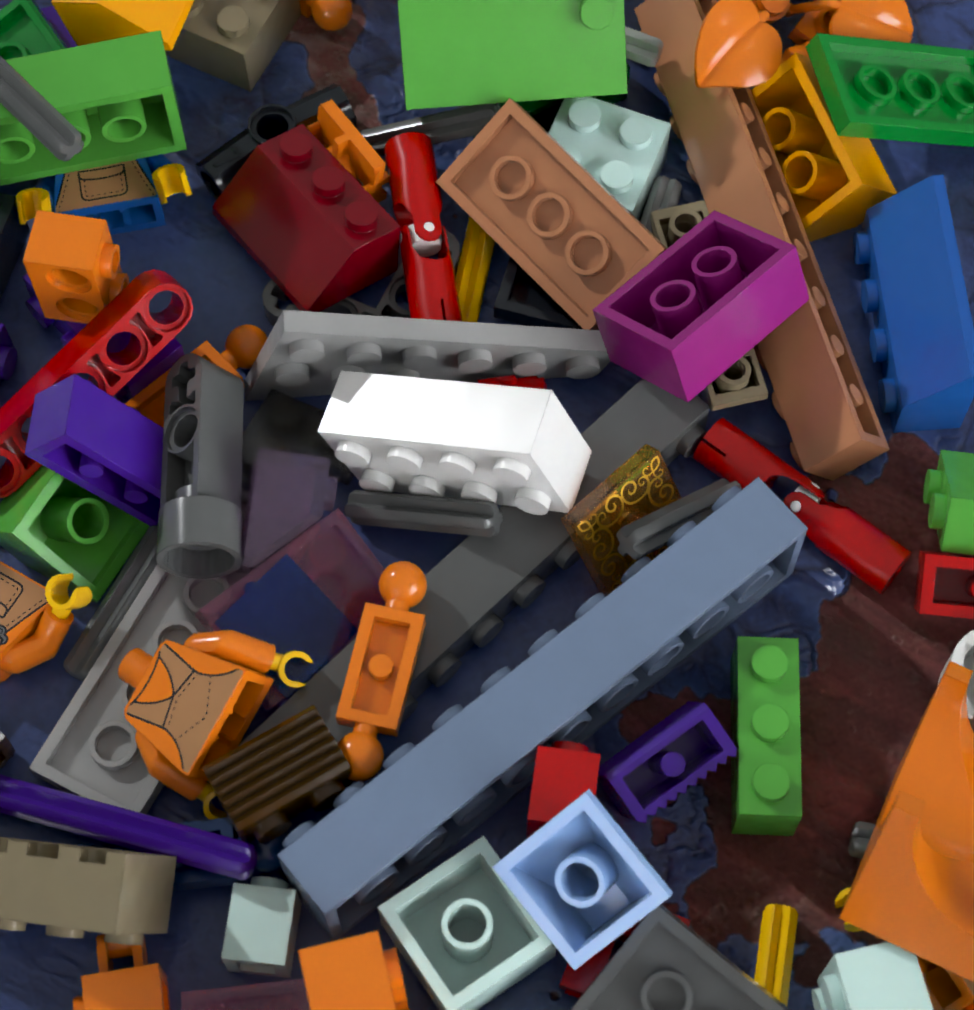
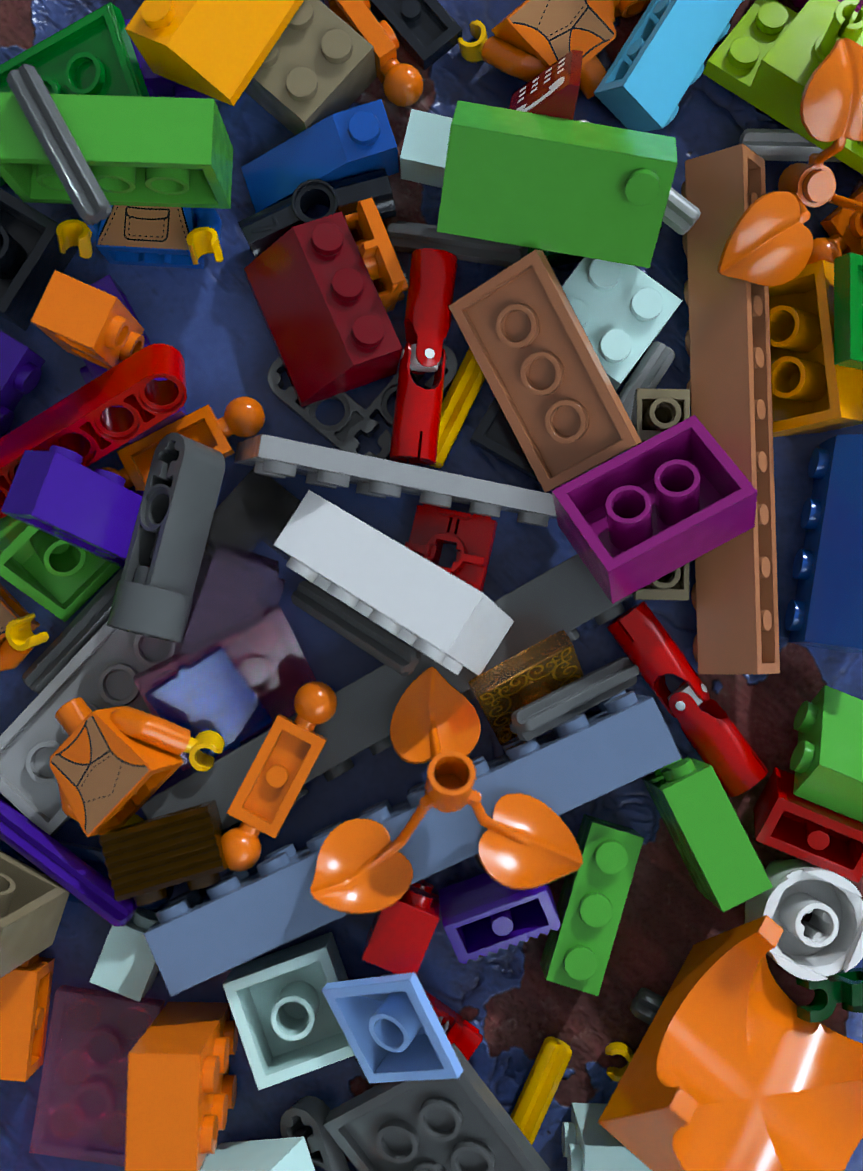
camera: 15 degrees right, 20 degrees up
none -> blue slope [241,99,399,213]
none -> orange plant [310,667,583,914]
none -> light aqua brick [400,109,452,188]
none -> bright green brick [642,756,773,912]

